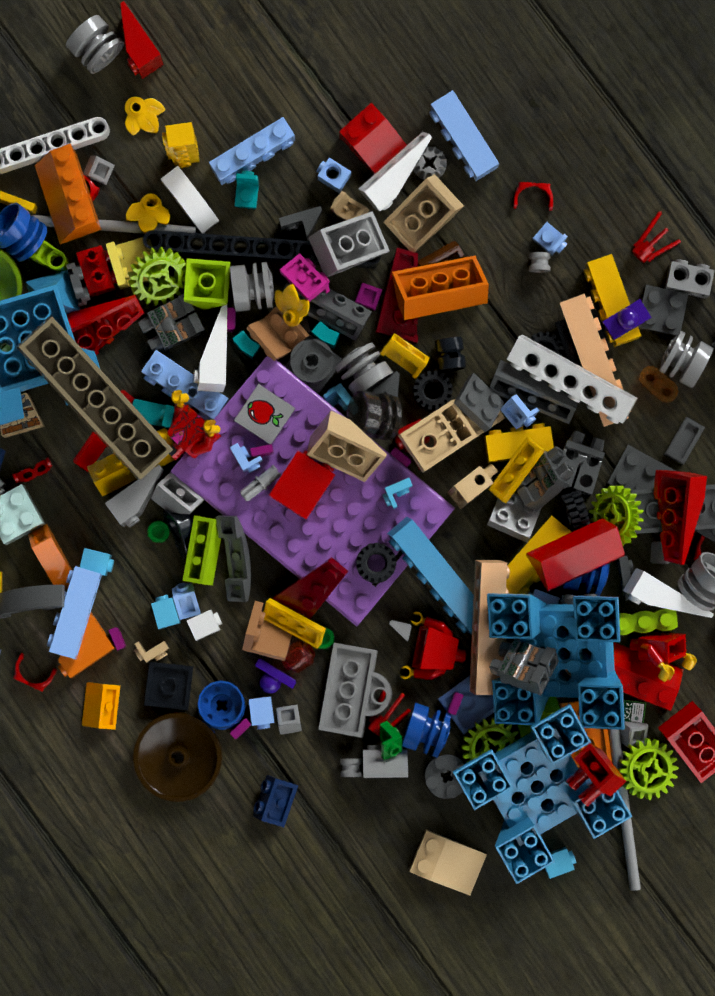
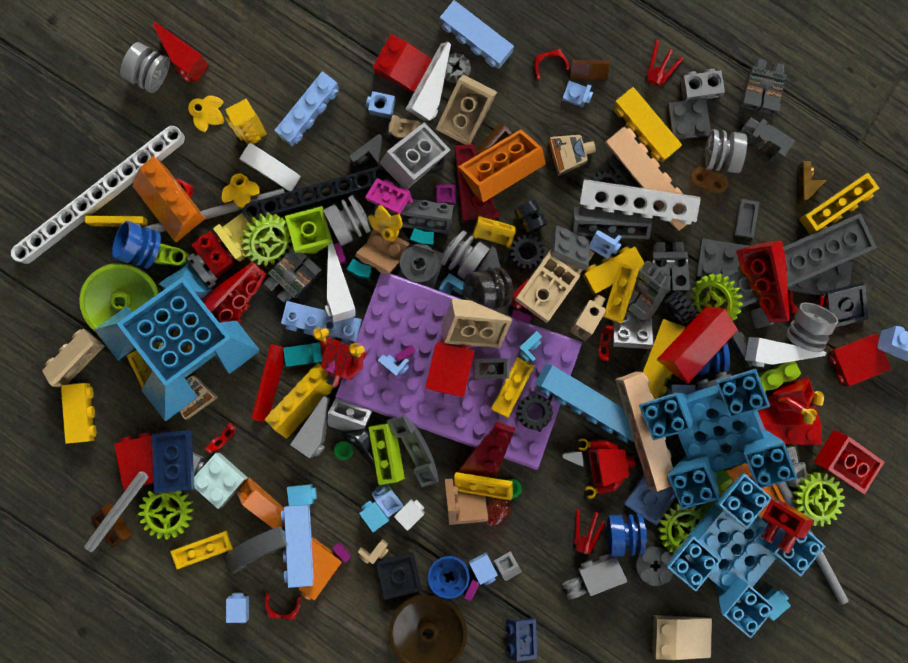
camera: 20 degrees left, 0 degrees up
dark tan brick [16,317,173,480] -> none
light orange panel [82,682,120,730] -> none
light grey slope [83,156,115,185] -> none
light grey tile [234,384,295,444] -> none
teal bracket [235,171,259,209] -> none
light grey axle [240,465,282,501] -> none
dark purple tile [255,659,297,694] -> none
light grey plate [319,643,392,738] -> none
green bracket [380,721,402,760] -> none
magenta tile [447,692,464,716] -> none
dark grey hips [489,639,559,695] -> none
light grey wheel [529,252,551,273] -> none
dark purple tile [602,299,652,341] -> none
none -> dark grey slope [475,358,510,379]
none -> yellow tile [491,357,535,418]
none -> tan torso [549,135,596,176]
none -> reddish brown slope [570,60,610,80]
none -> red cap [598,325,614,361]

